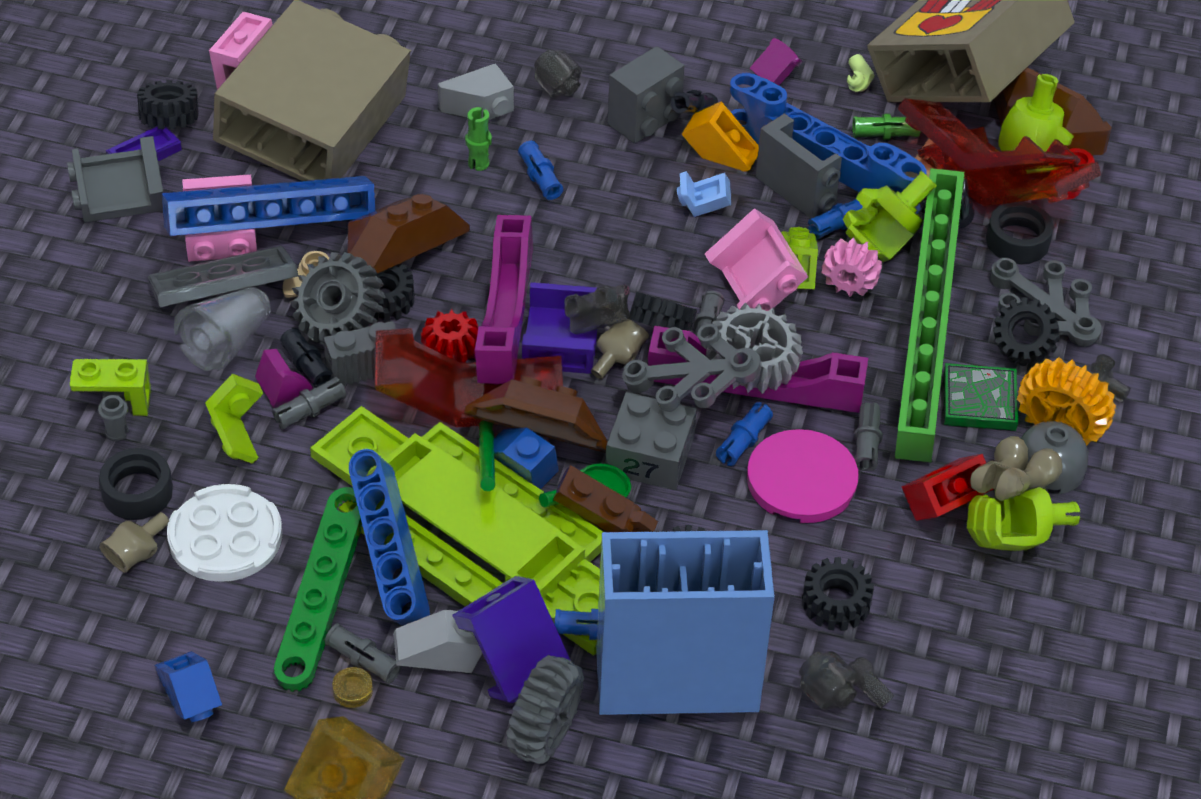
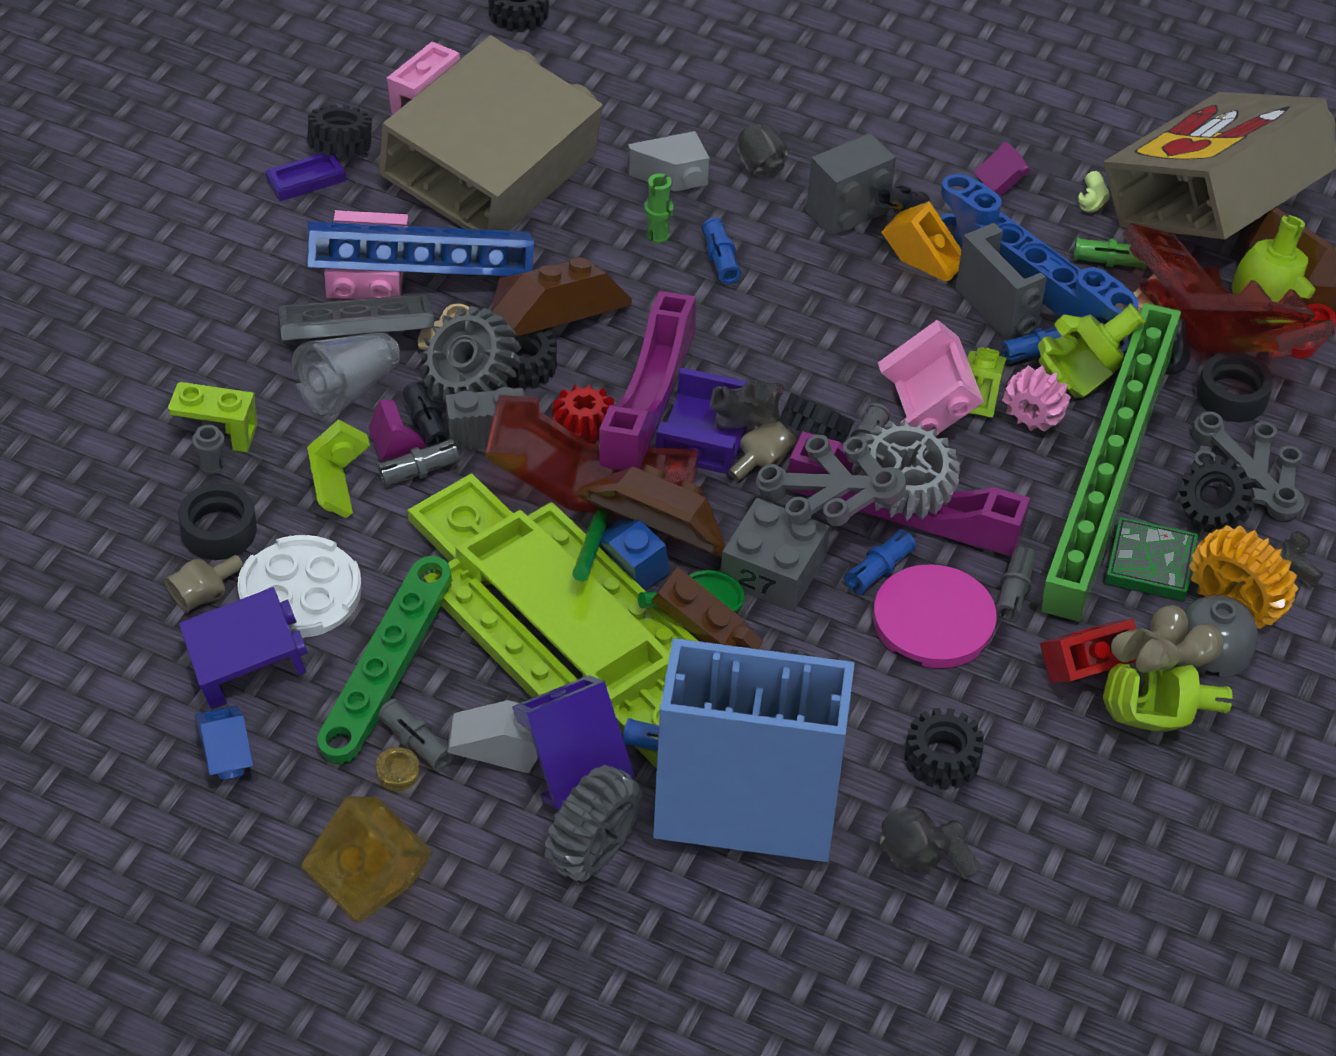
camera: 10 degrees right, 0 degrees up
dark grey panel [67,136,163,223] -> none
blue beam [349,449,430,626] -> none
light blue bracket [677,171,731,217] -> none
none -> dark purple panel [179,587,308,709]

